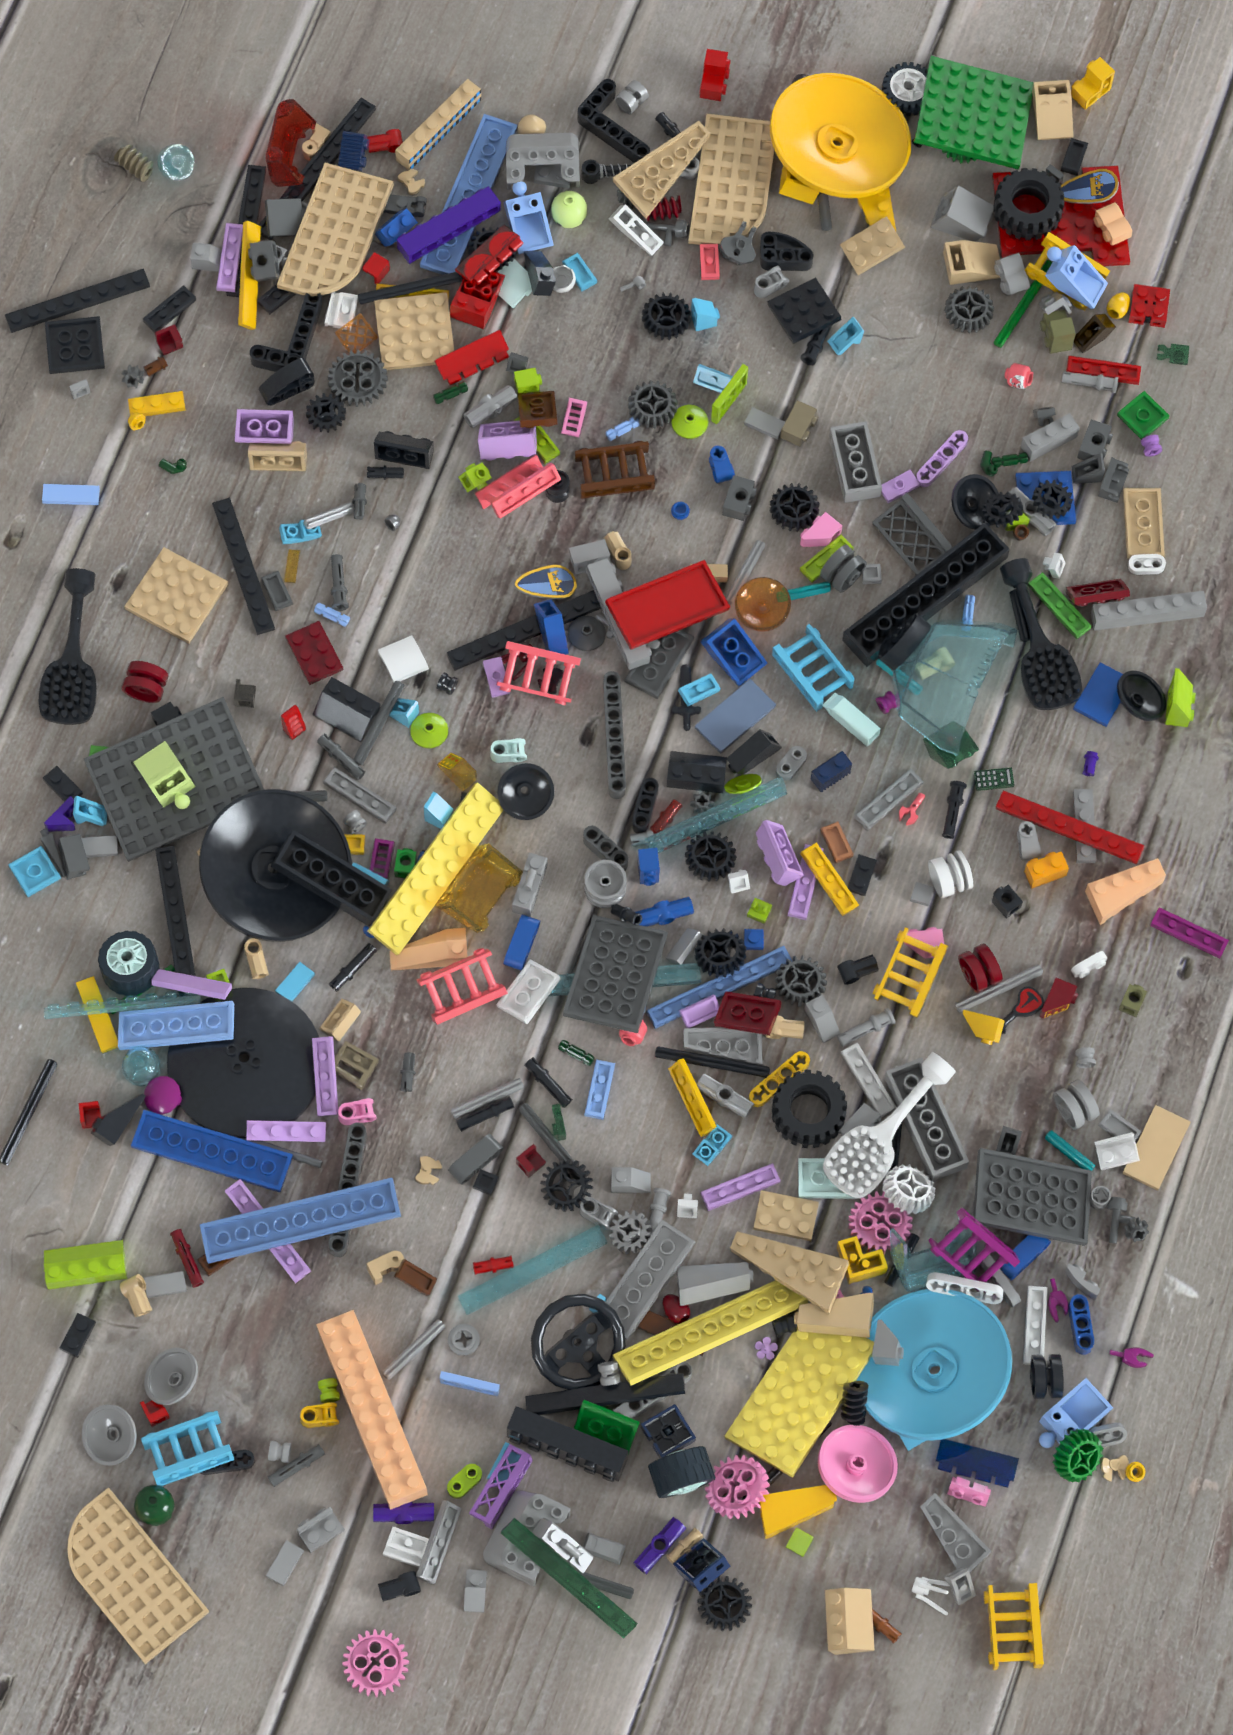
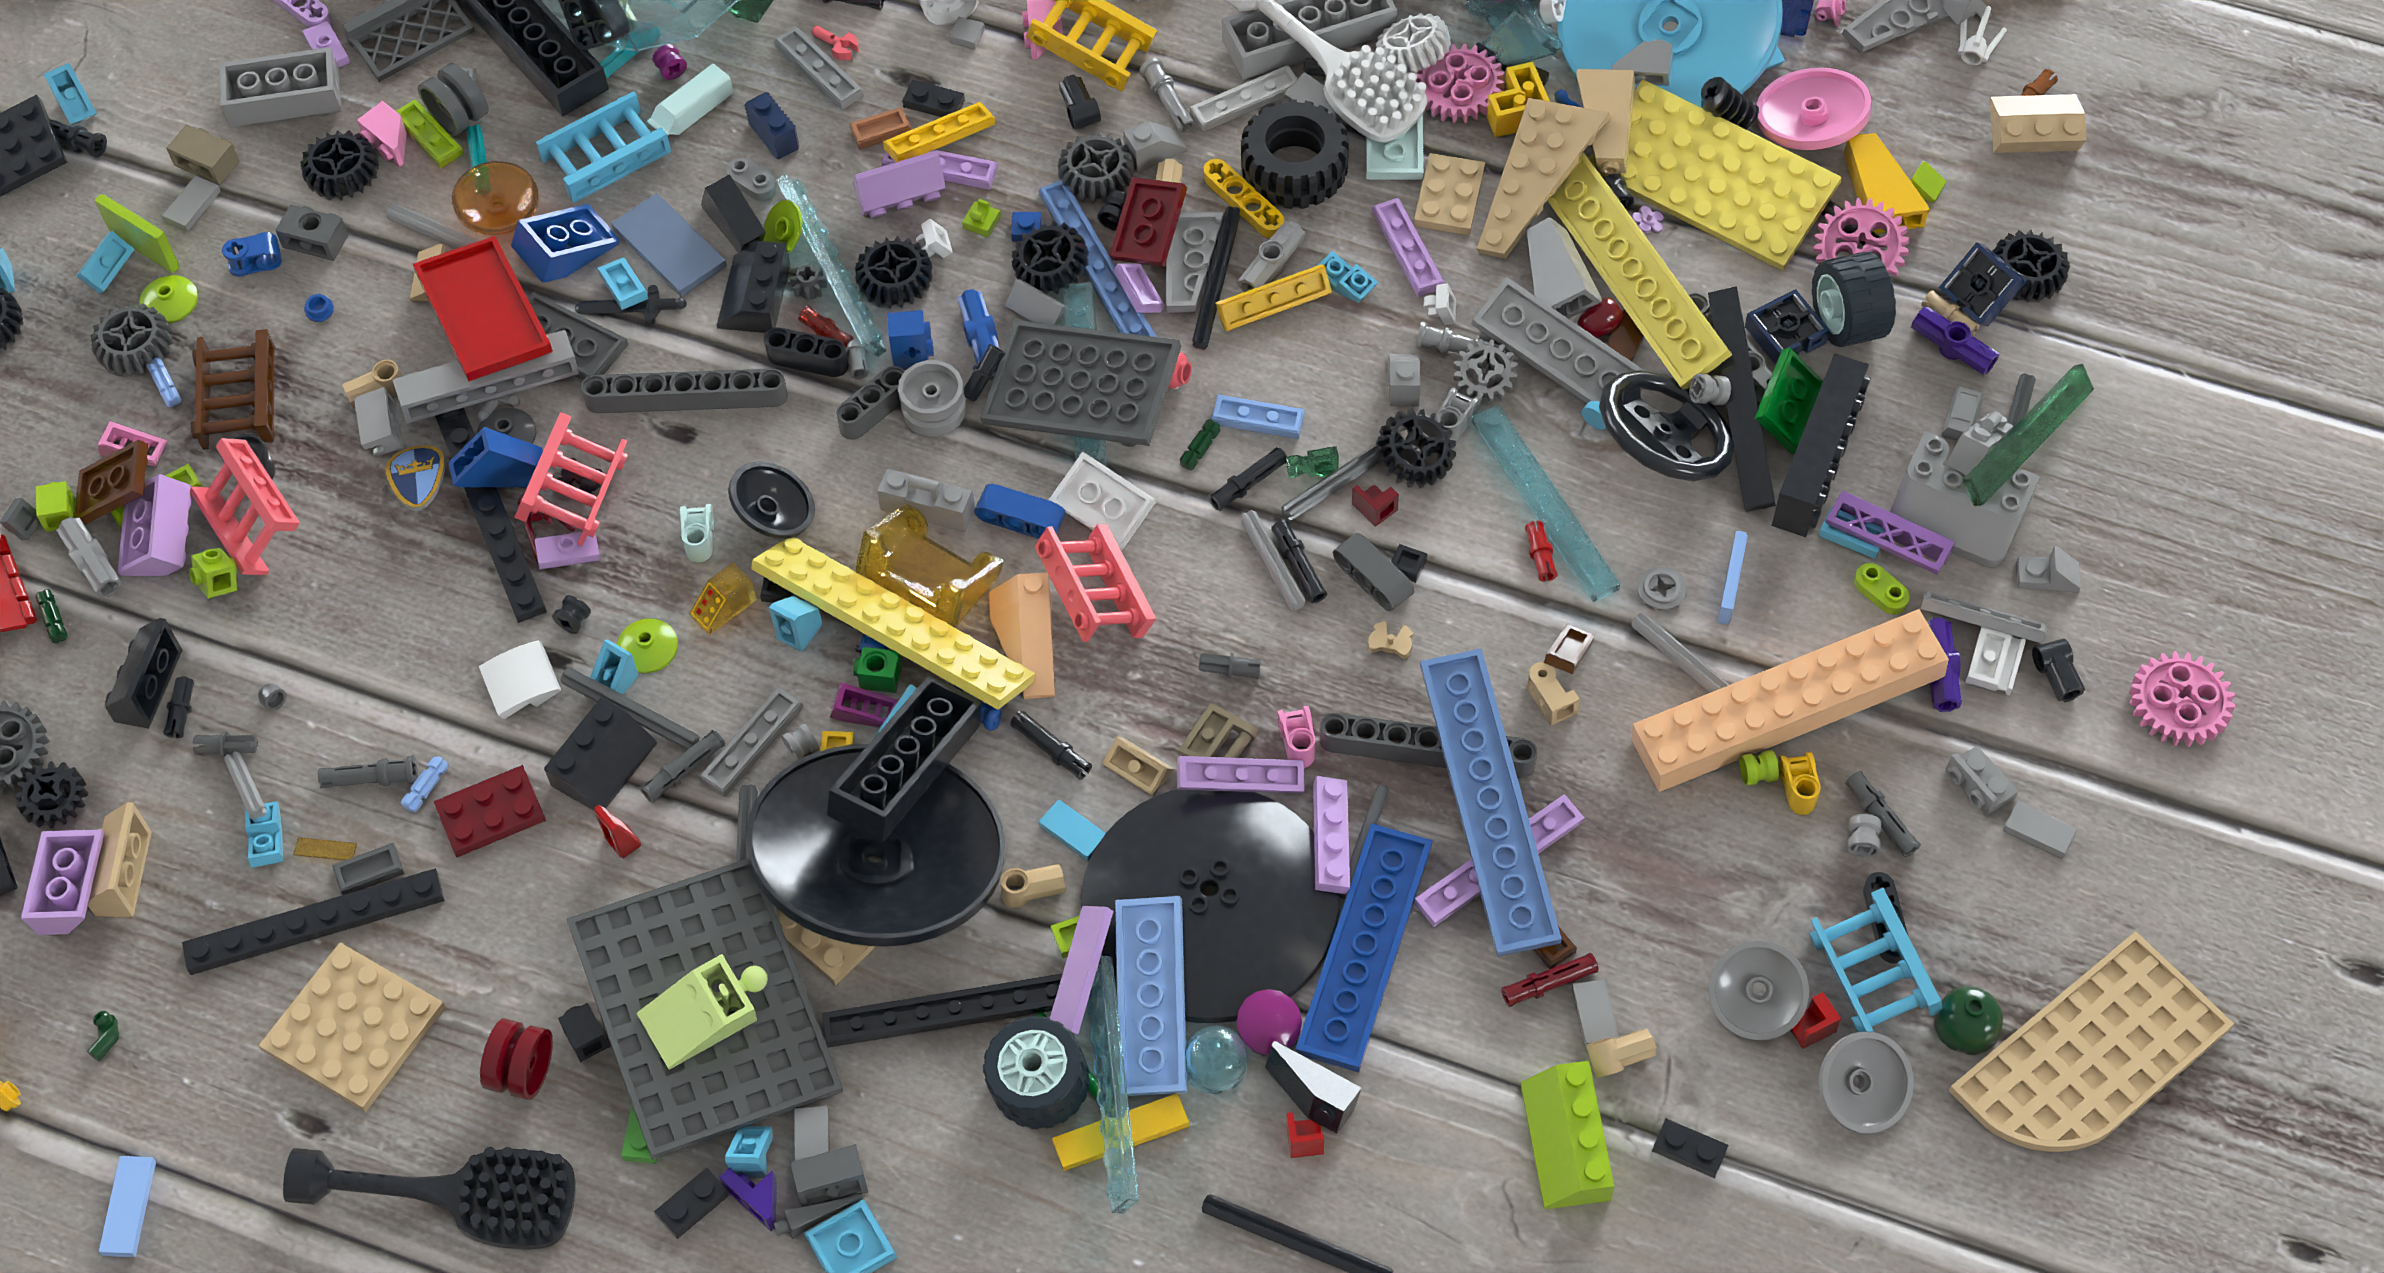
camera: 85 degrees left, 10 degrees down
clear smoke panel [234,679,256,708] -> none

